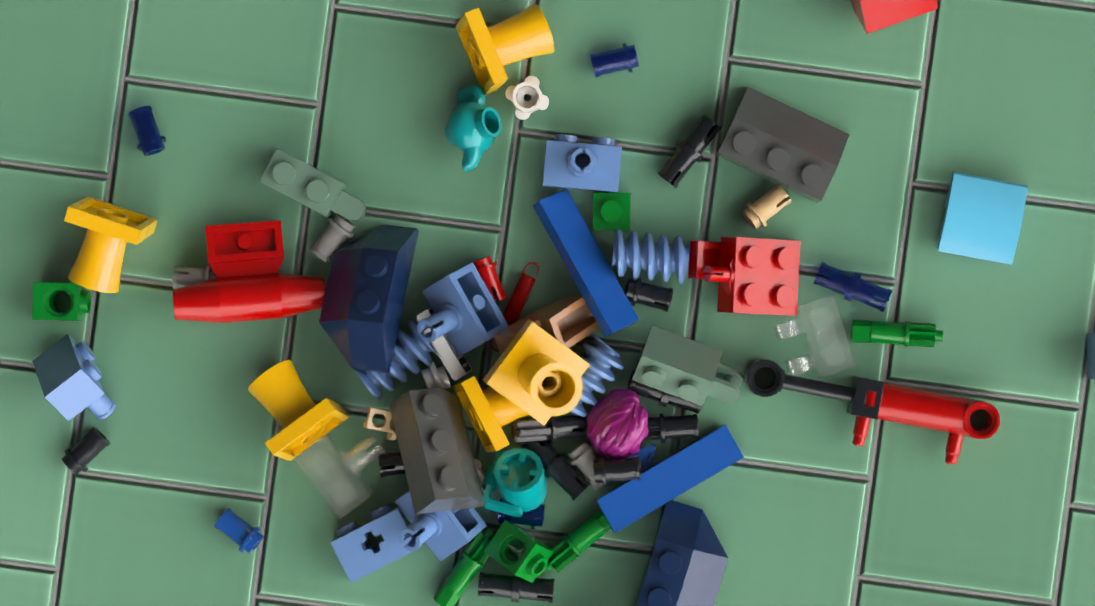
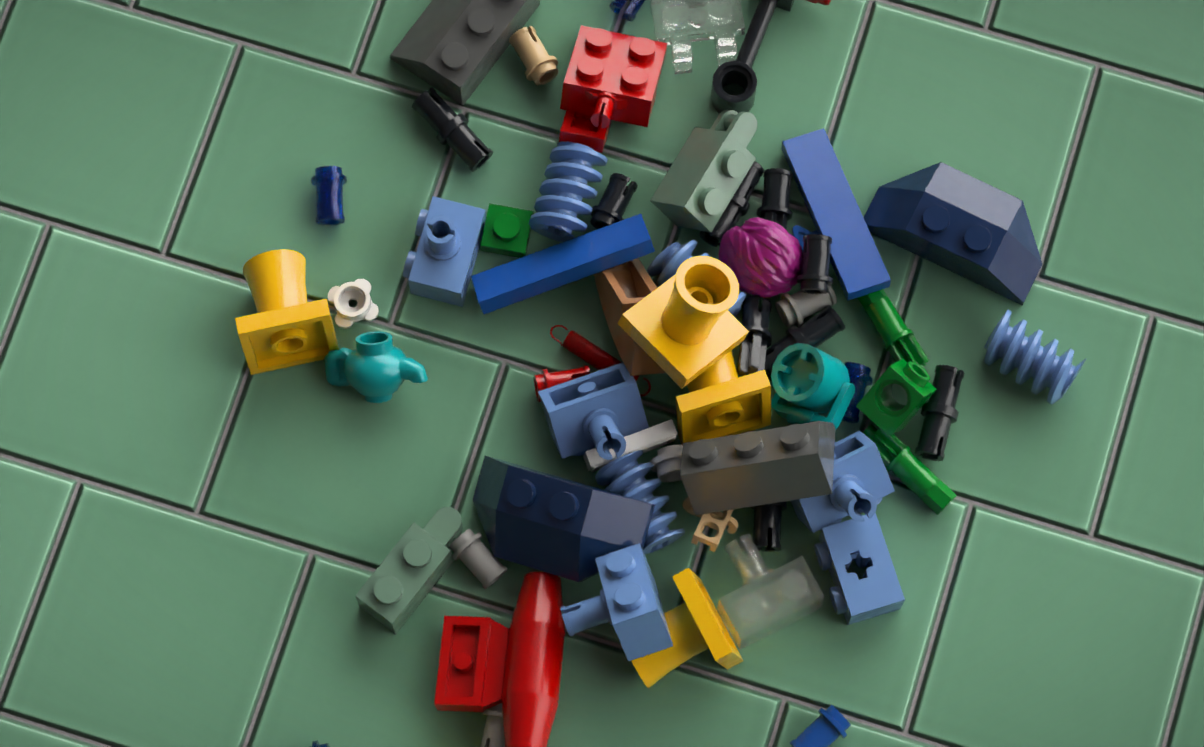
camera: 75 degrees left, 15 degrees down
none -> medium blue brick [560,543,673,661]

